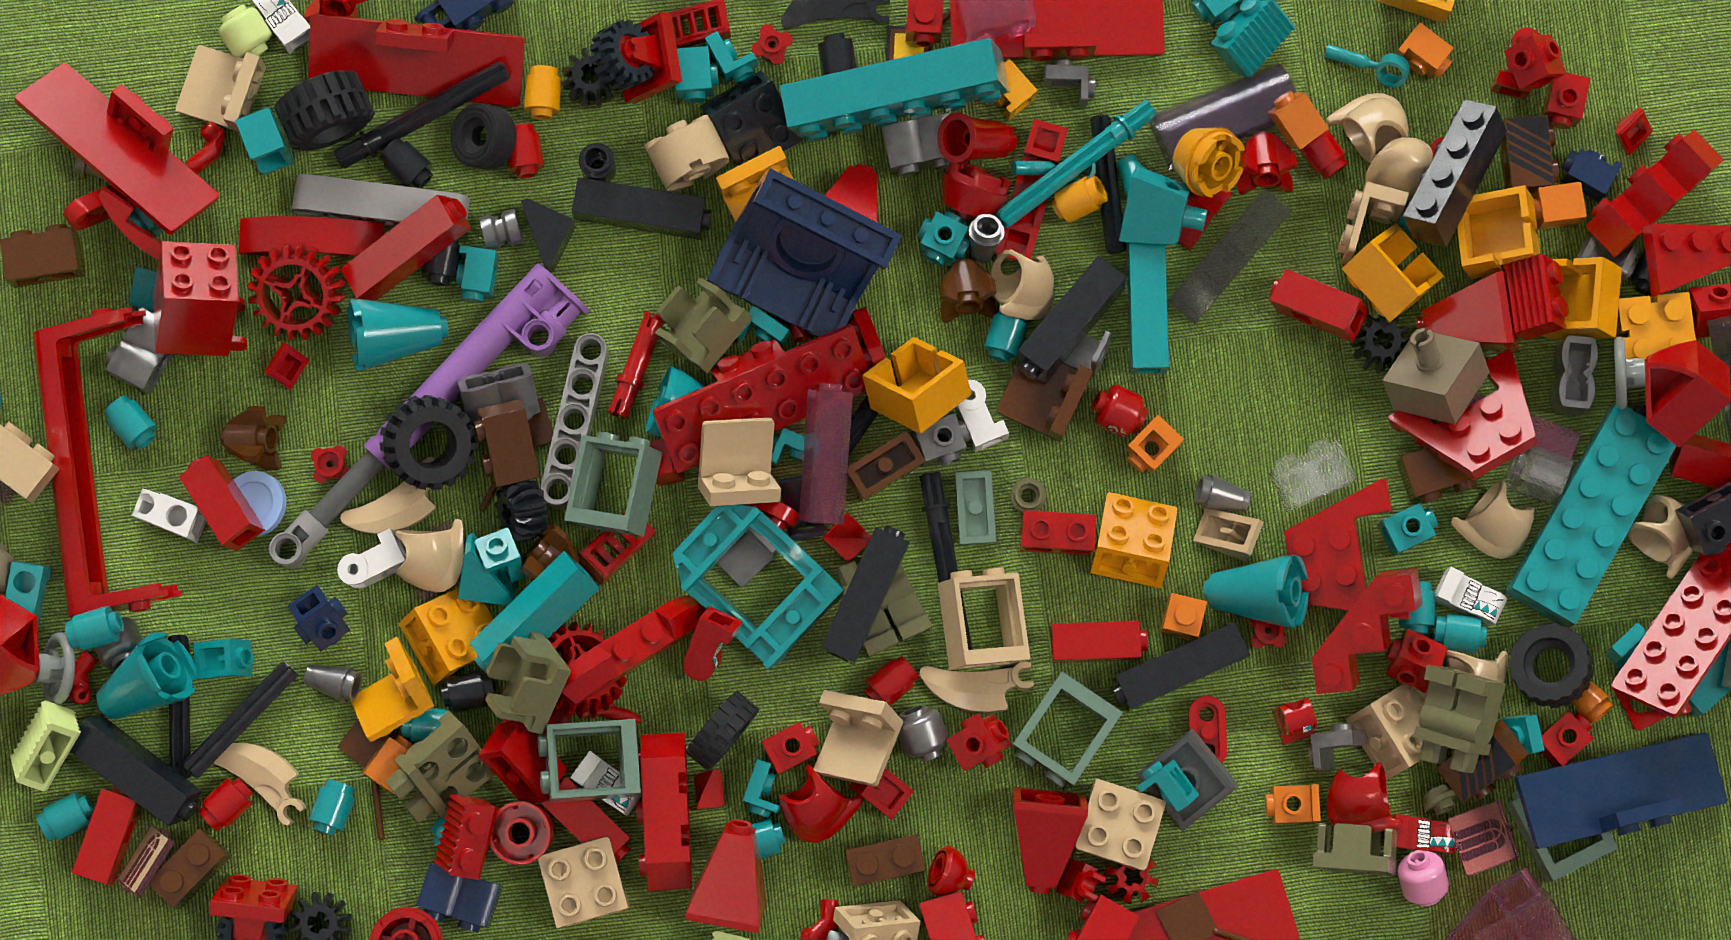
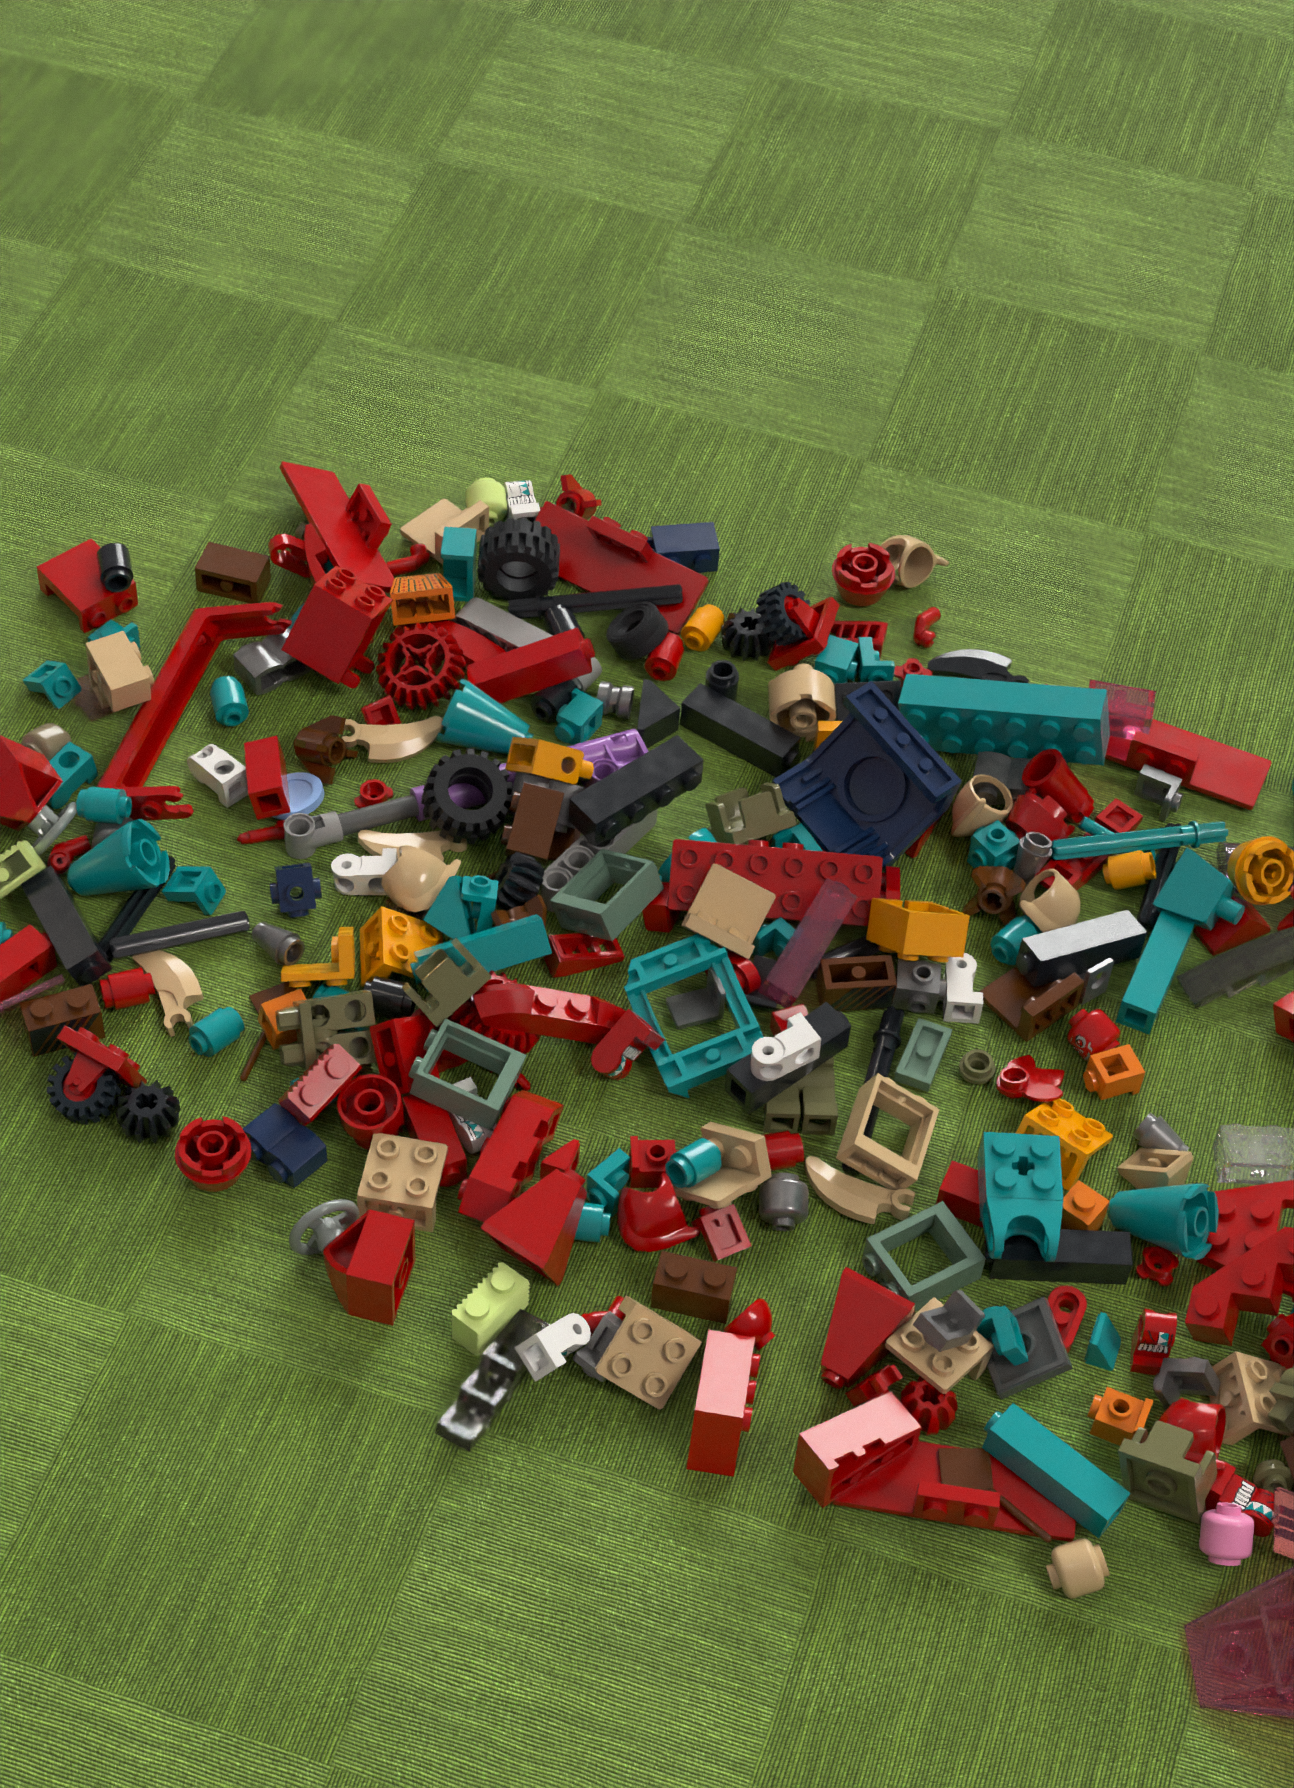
camera: 25 degrees right, 30 degrees down
red pin [607,312,665,420] -> none
black tyre [685,691,760,771] -> none
red brick [946,713,1012,772] -> none
light orange brick [994,59,1038,121] -> none
red brick [1019,510,1097,556] -> none
none -> red piece [237,820,285,844]
none -> tan piece [342,716,443,763]
none -> orange torso [390,573,456,626]
none -> light orange torso [505,737,594,785]
none -> black brick [568,735,704,846]
none -> teal brick [665,1138,722,1188]
none -> white leg [750,1012,821,1081]
none -> flat silver bracket [913,1290,985,1352]
none -> tan piece [951,774,1013,838]
none -> teal brick [977,1132,1063,1262]
none -> teal brick [982,1403,1131,1538]
none -> red plate [996,1055,1064,1102]
none -> teal slope [1084,1312,1121,1371]

